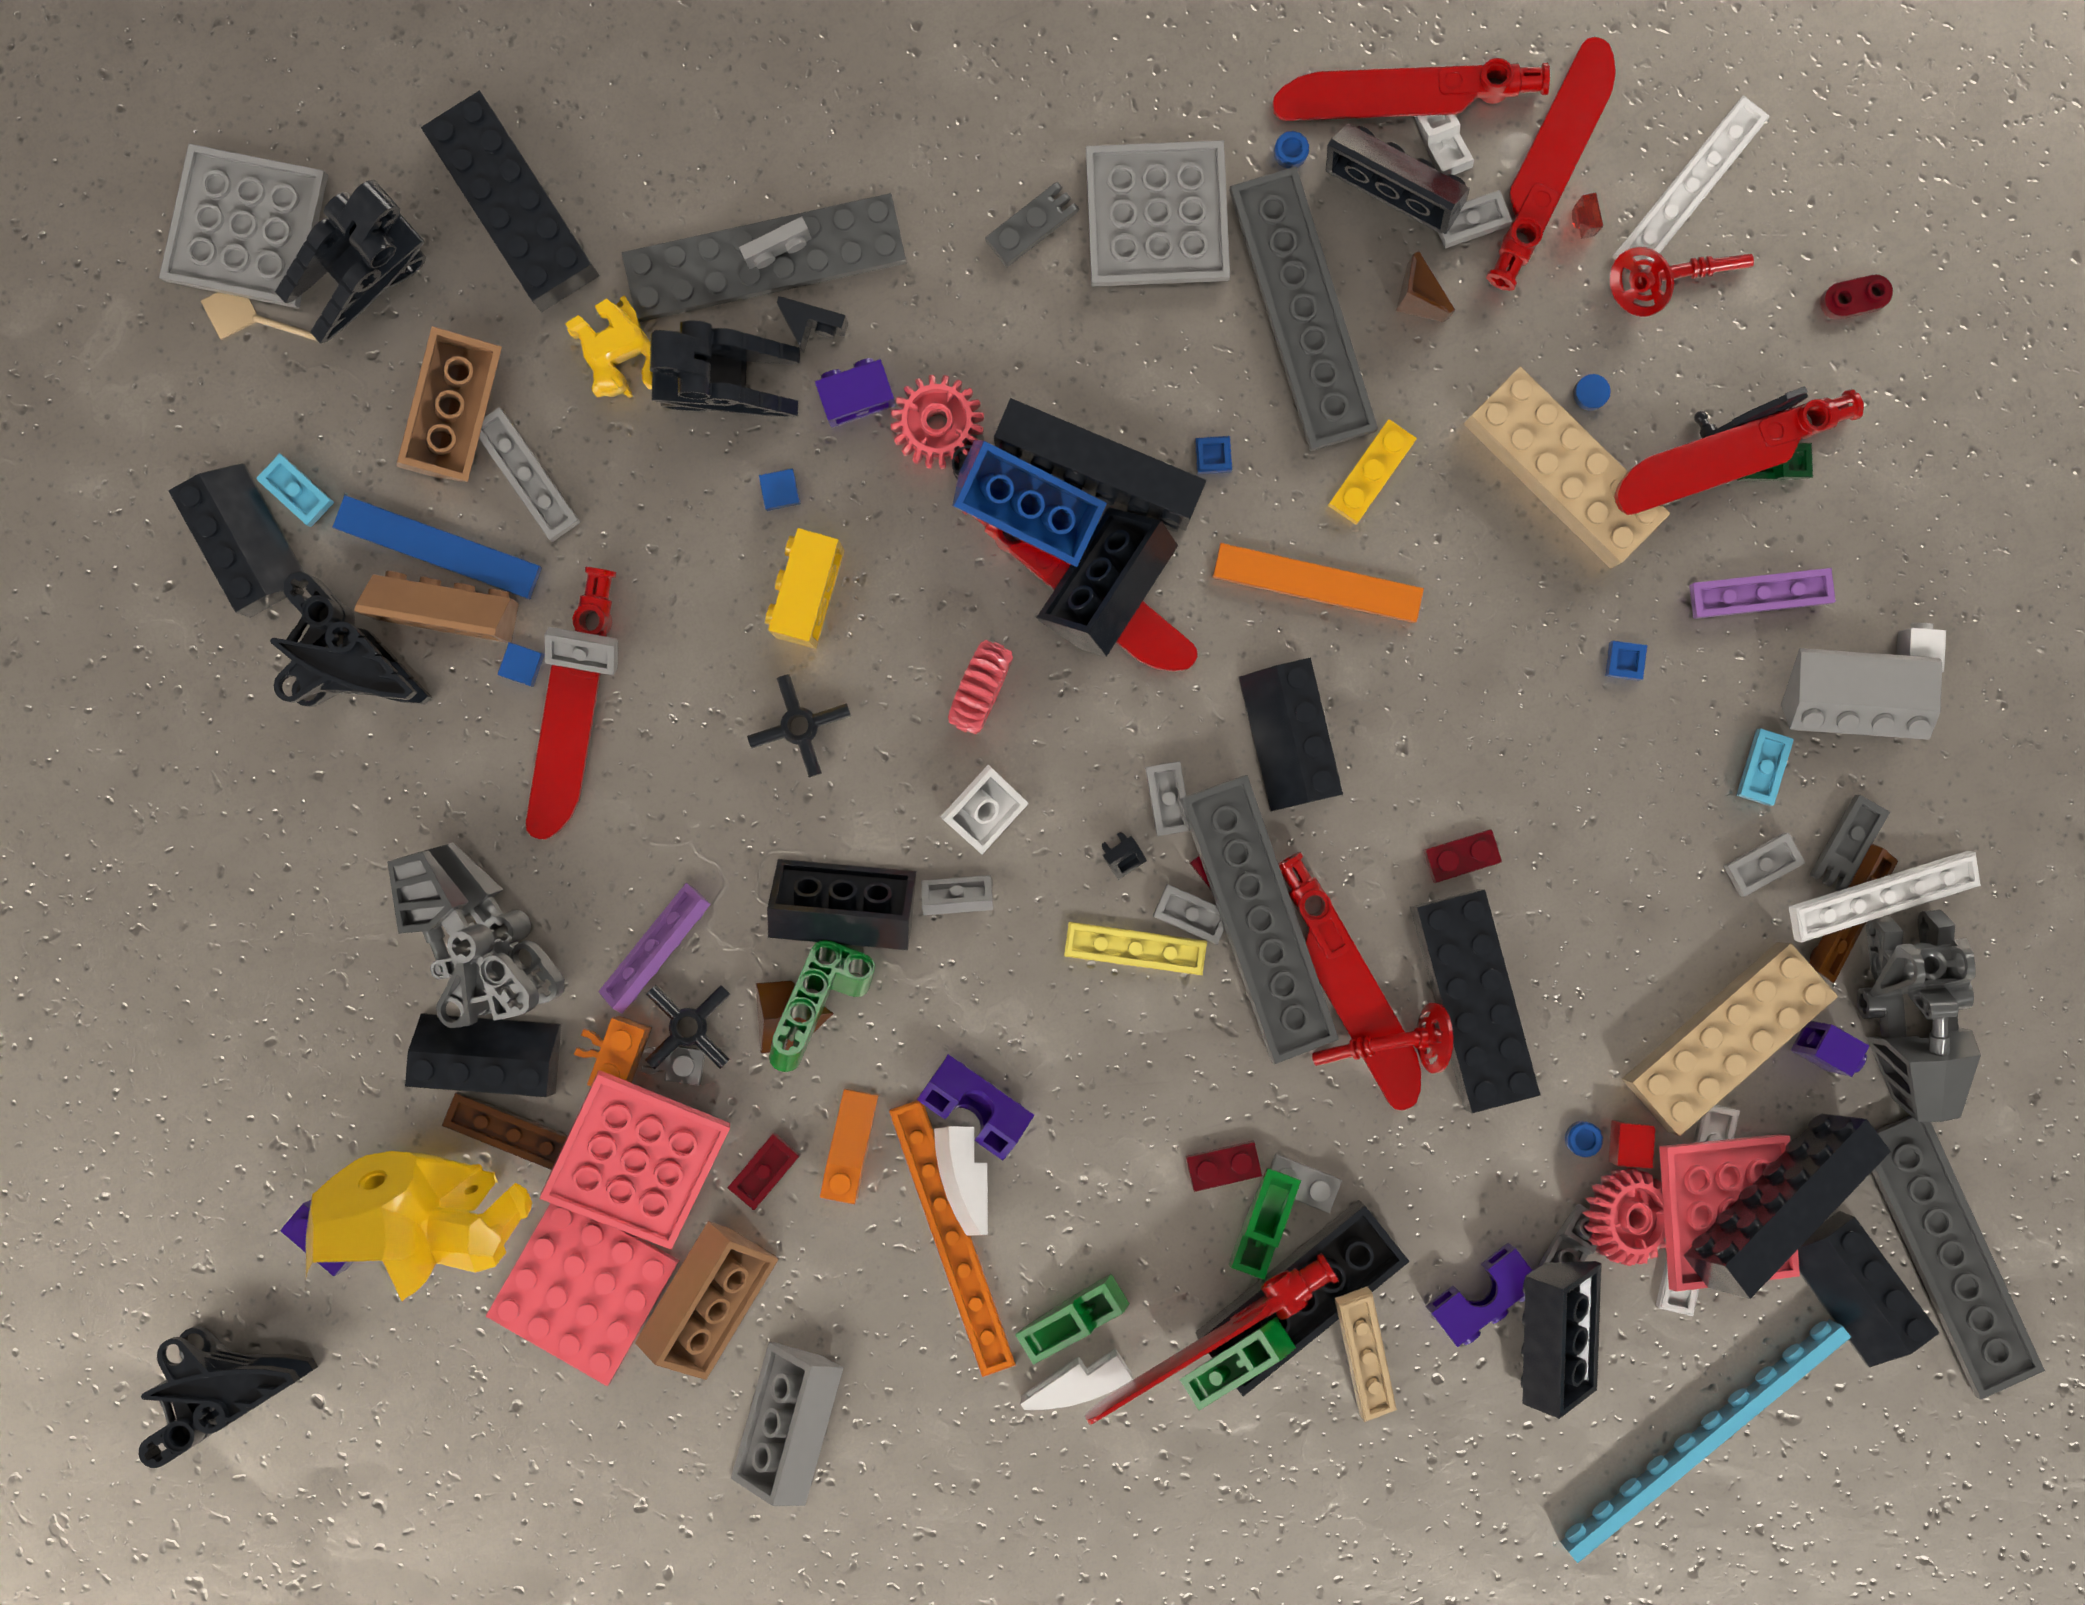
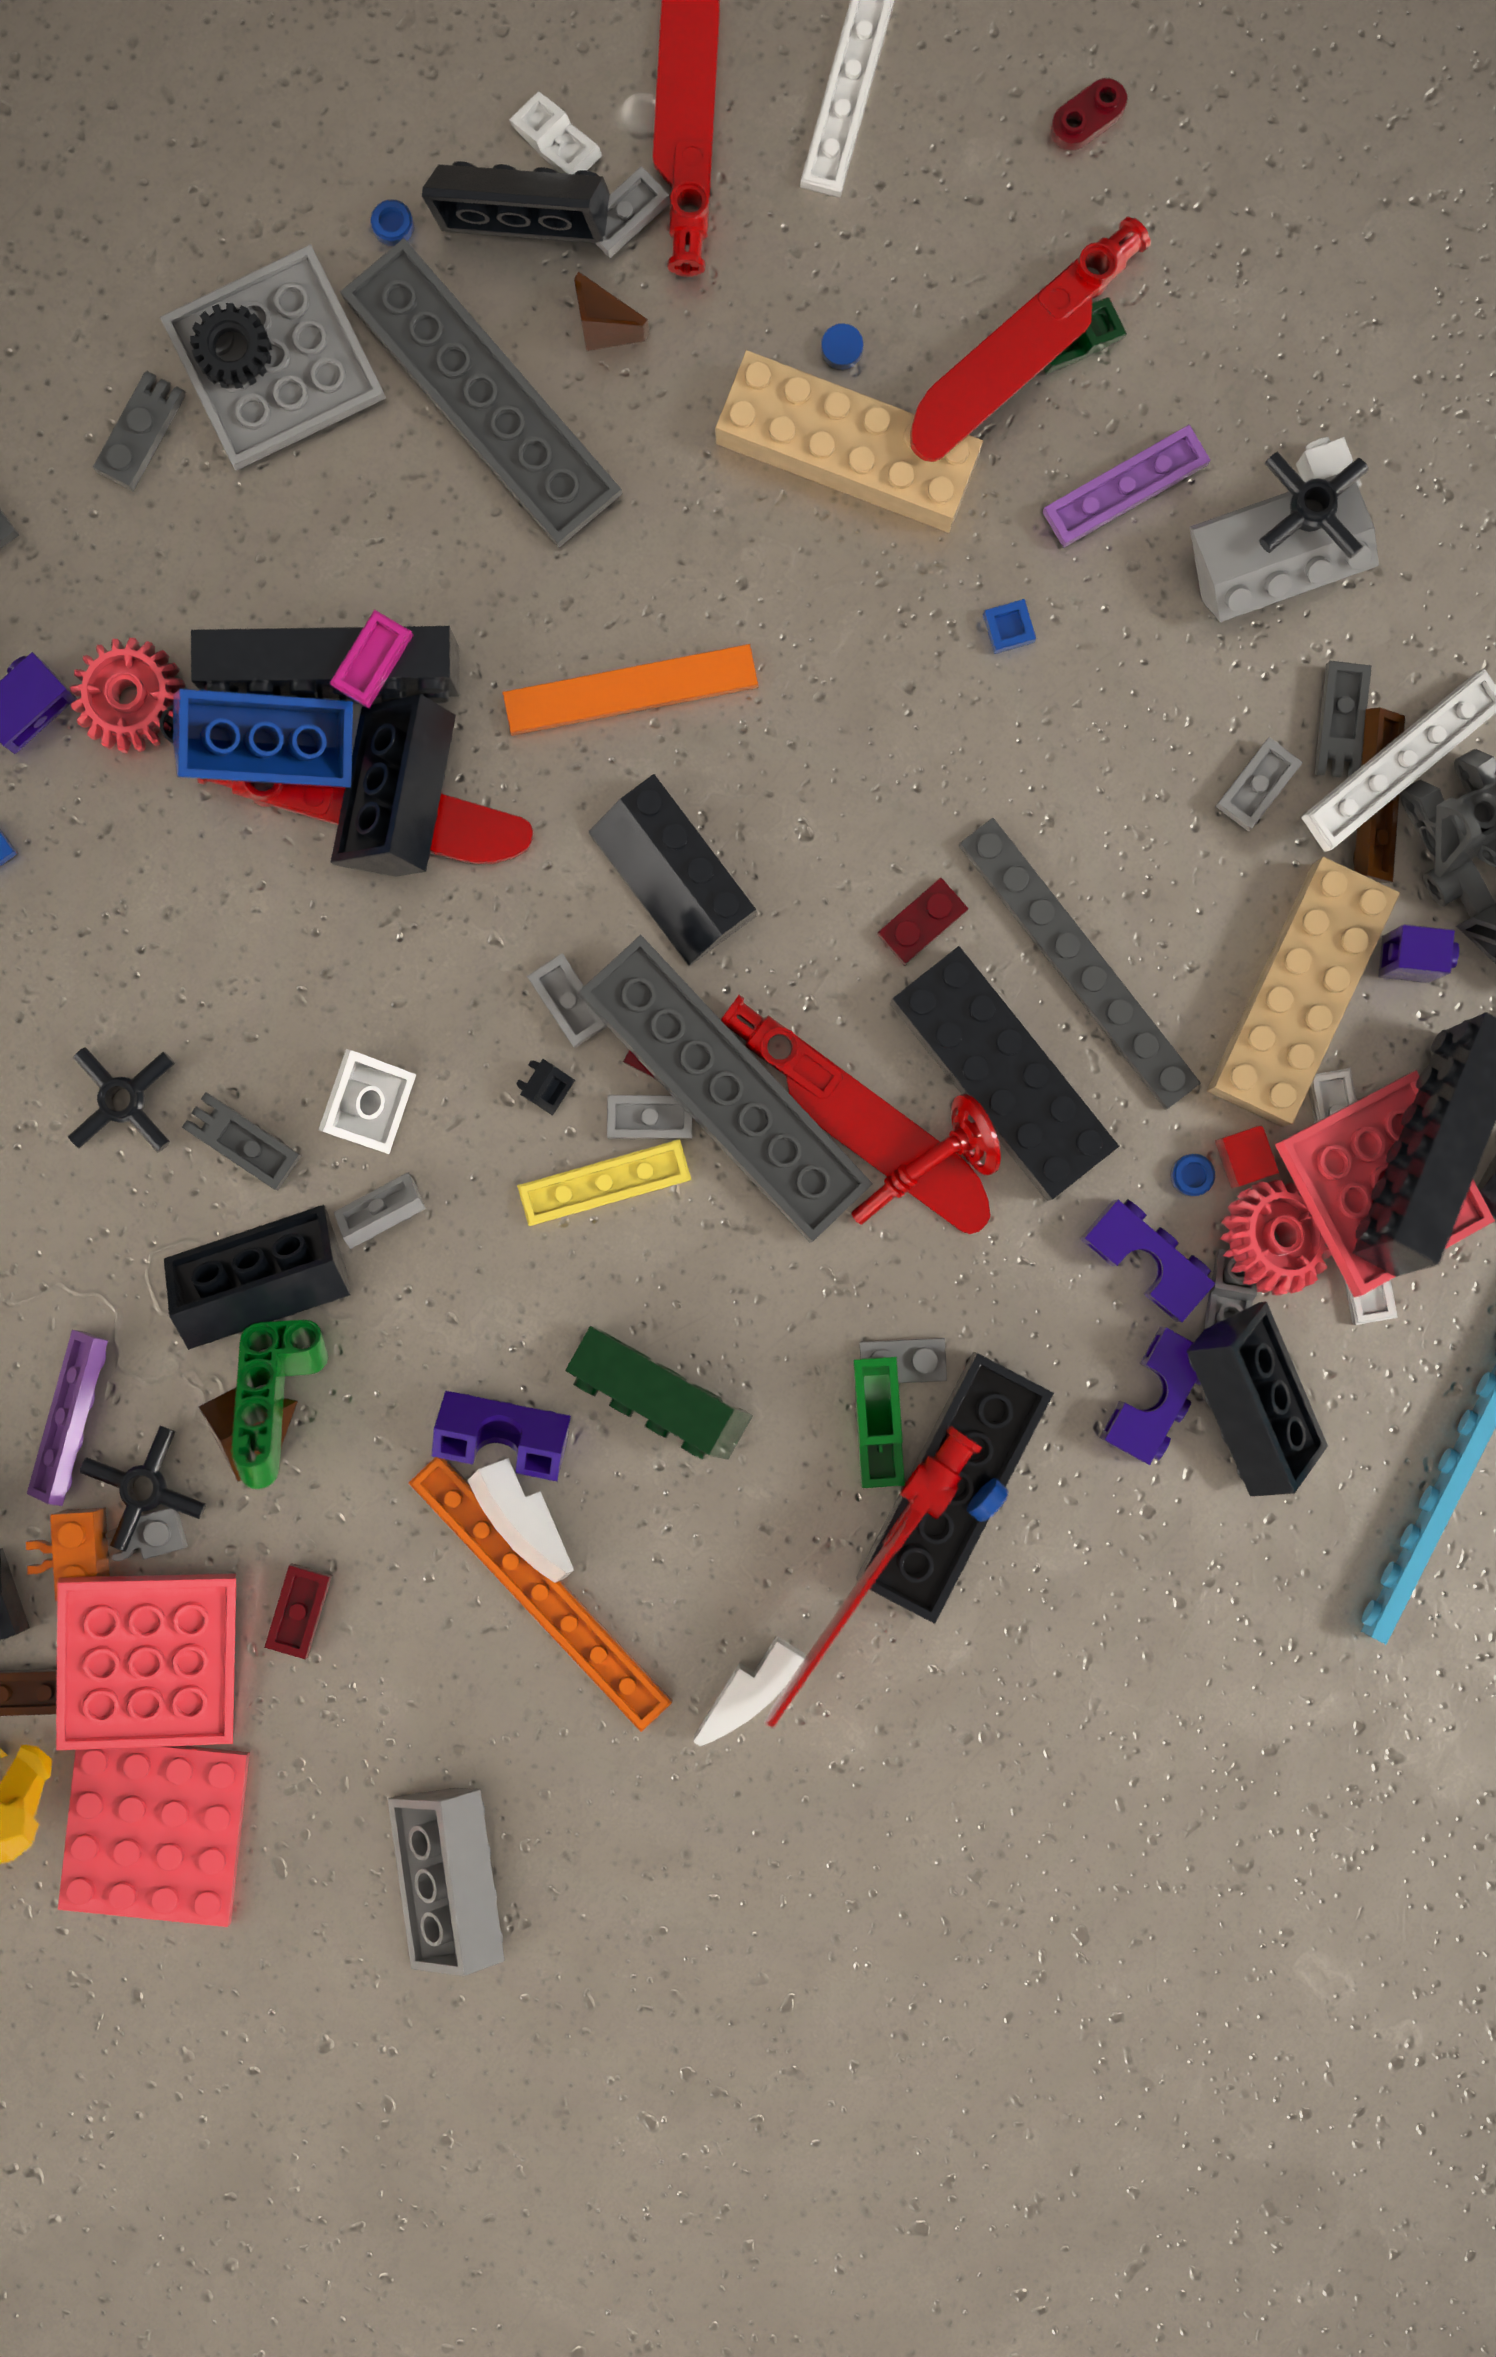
camera: 20 degrees left, 0 degrees up
medium nougat slope [635,1221,779,1380] -> none
yellow brick [765,528,845,649] -> none
orange slope [820,1089,879,1205] -> none
coral gear [948,640,1013,734] -> none
green slope [1015,1274,1130,1365] -> none
green slope [1179,1317,1296,1411] -> none
dark red plate [1185,1140,1262,1192] -> none
blue tile [1195,436,1232,475] -> none
red piece [1273,58,1550,121] -> none
yellow plate [1328,419,1417,525] -> none
tan tile [1335,1287,1397,1422] -> none
clear red plate [1572,192,1603,239] -> none
red dish [1610,247,1754,317] -> none
black piece [1694,386,1808,438] -> none
medium azure plate [1736,728,1794,806] -> none
none -> dark grey hinge [182,1092,302,1190]
none -> black tyre [190,303,272,389]
none -> dark pink tile [330,609,413,708]
none -> dark green wedge [565,1326,753,1460]
none -> dark grey plate [959,818,1201,1110]
none -> blue tile [967,1479,1008,1522]
none -> dark purple arch [1080,1199,1216,1322]
none -> black bar [1259,452,1369,559]

